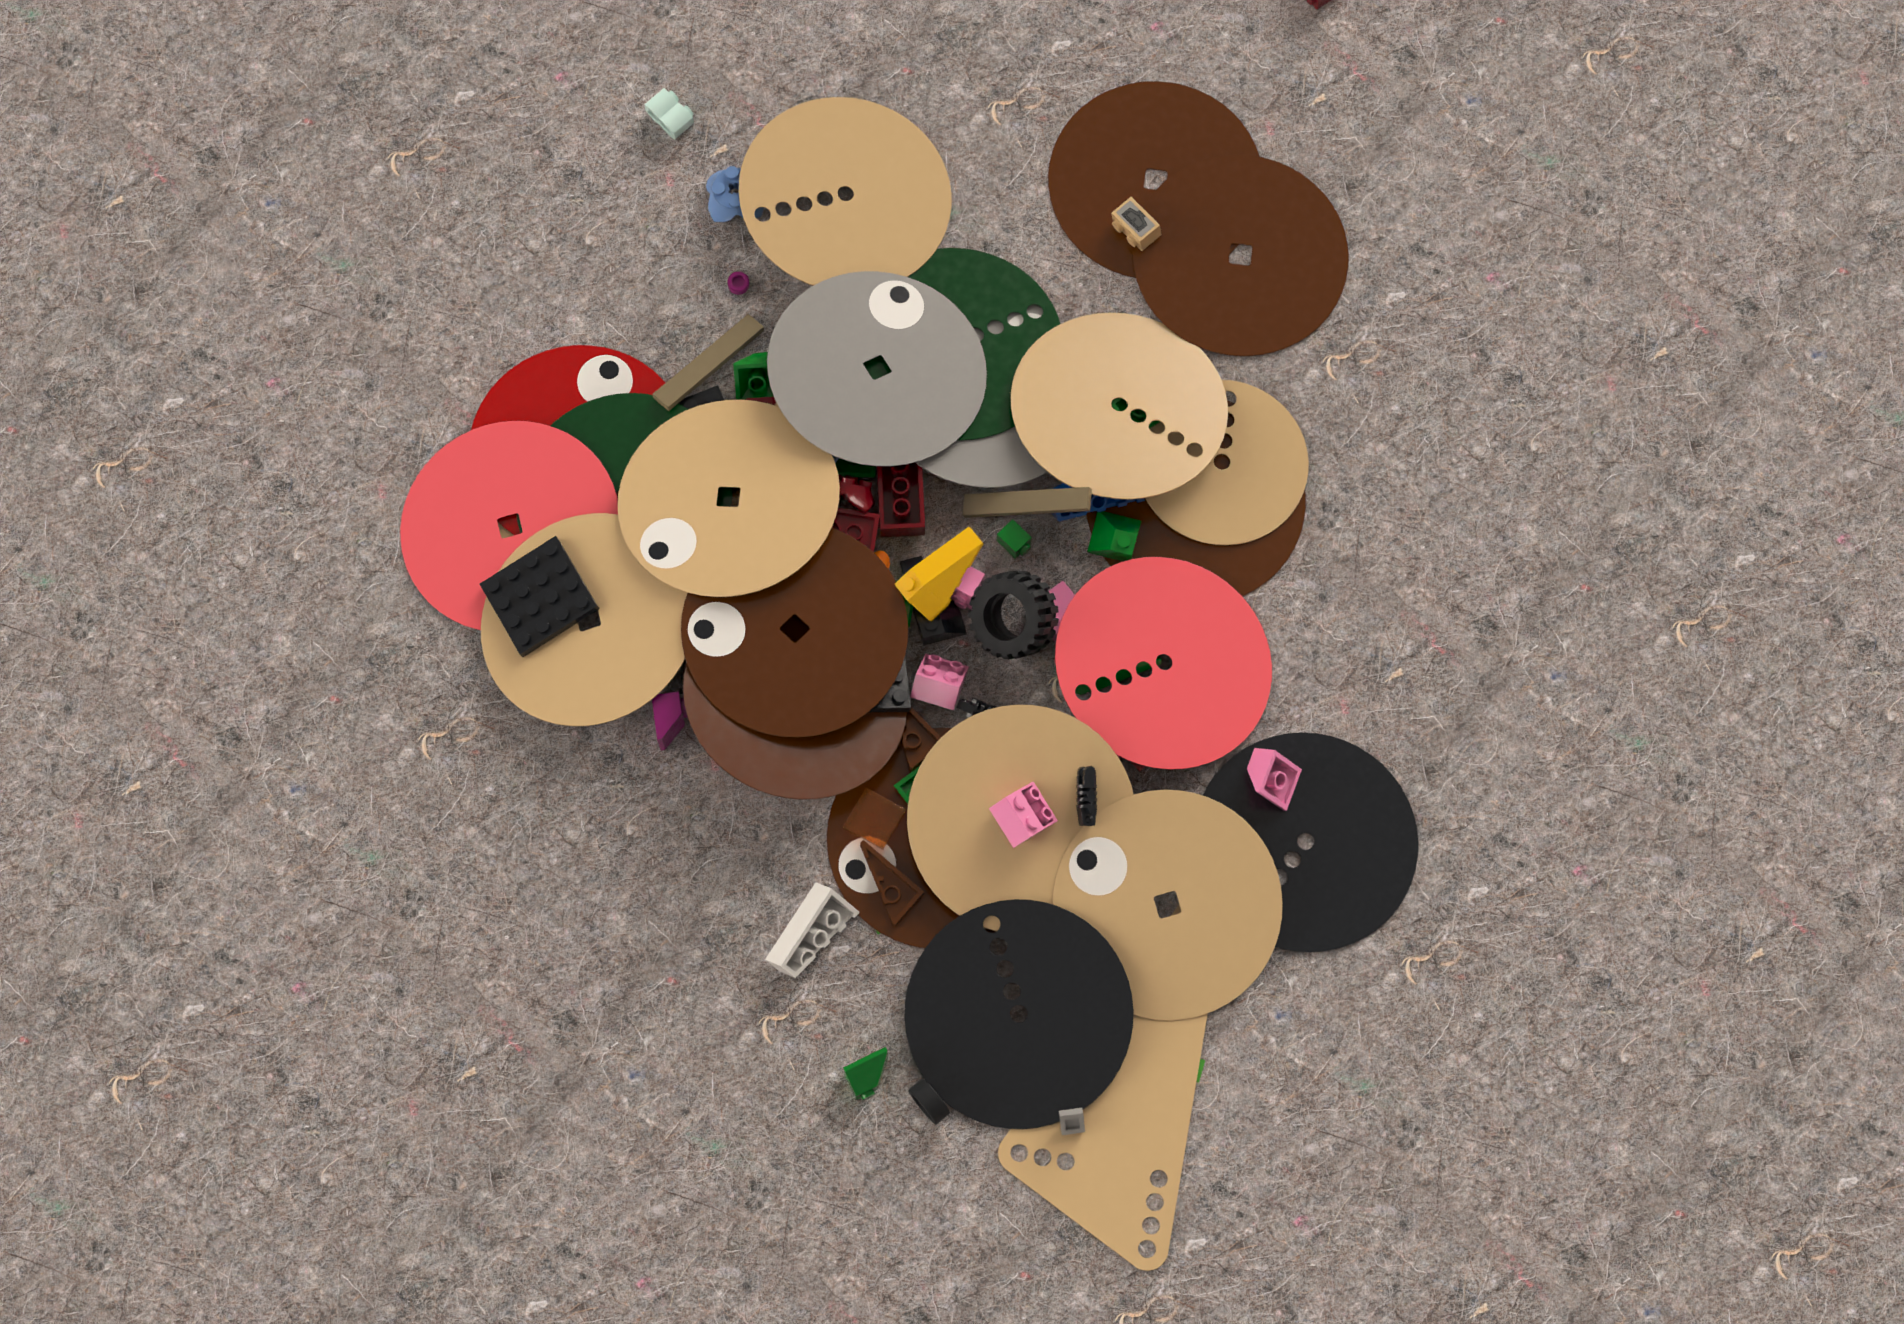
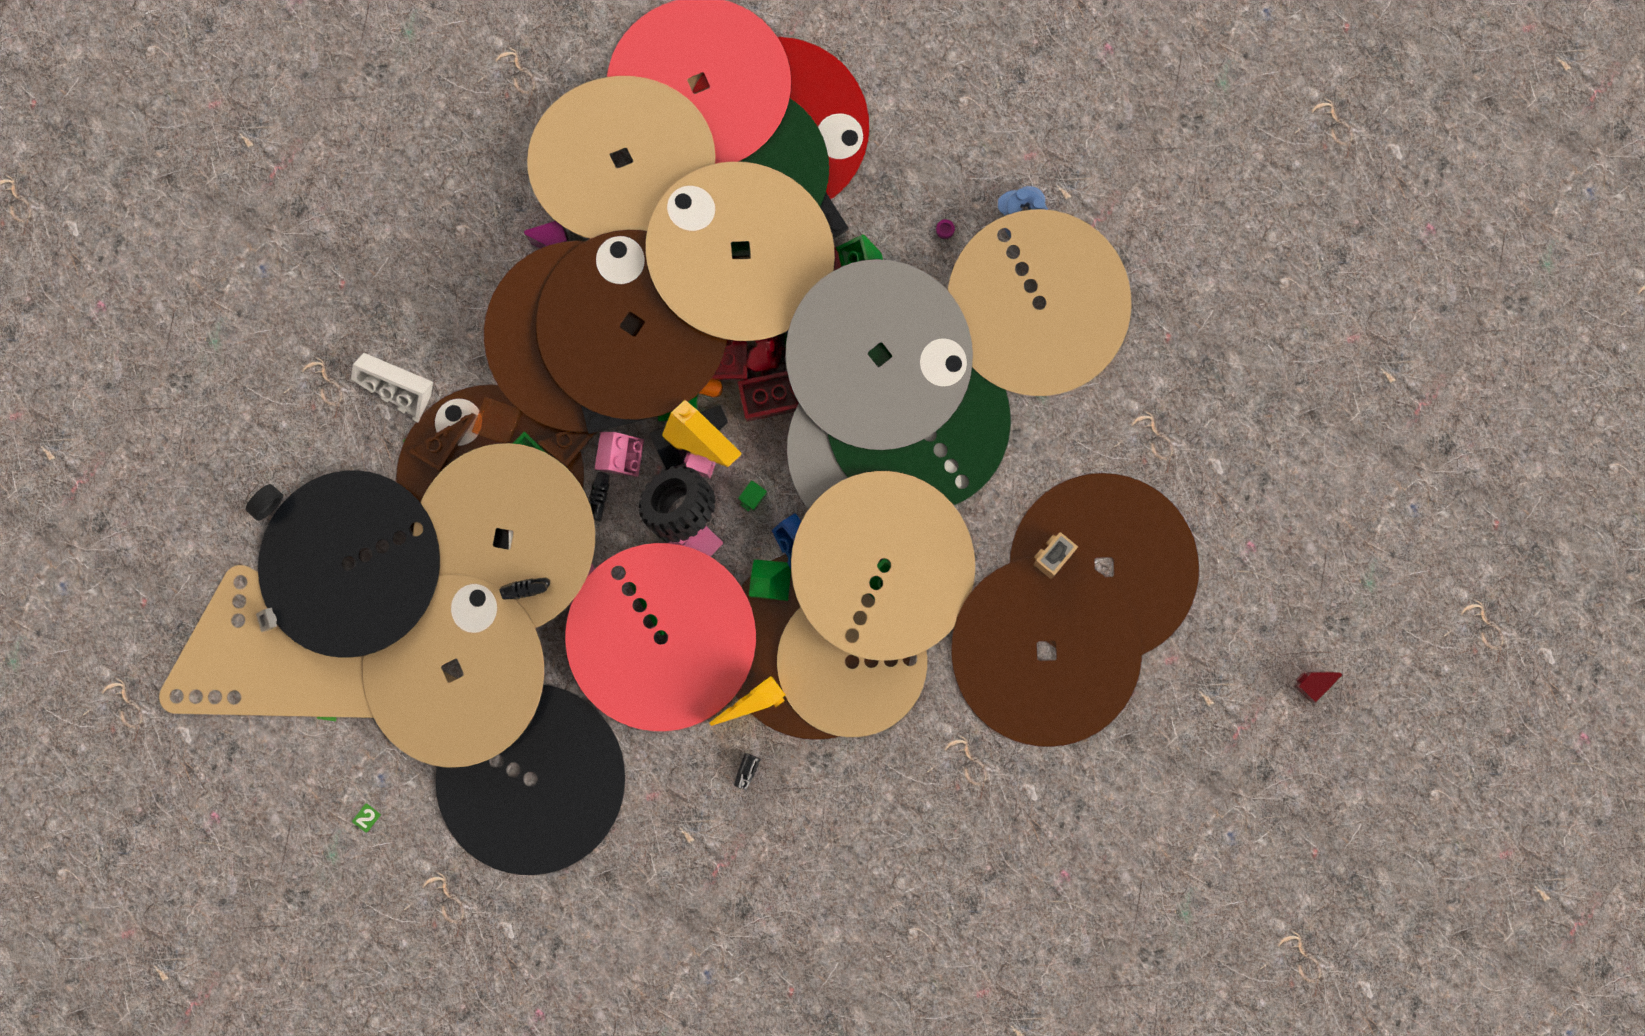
camera: 85 degrees right, 10 degrees up
black plate [480,536,600,657] -> none
light aqua brick [644,88,694,140] -> none
dark tan tile [653,314,764,411] -> none
green slope [843,1047,888,1100] -> none
dark tan tile [963,487,1092,518] -> none
bright pink slope [989,782,1058,848] -> none
bright pink slope [1247,748,1302,811] -> none
none -> bright green sticker [352,803,381,833]
none -> yellow wedge [709,676,786,726]
none -> black hinge [734,753,761,790]

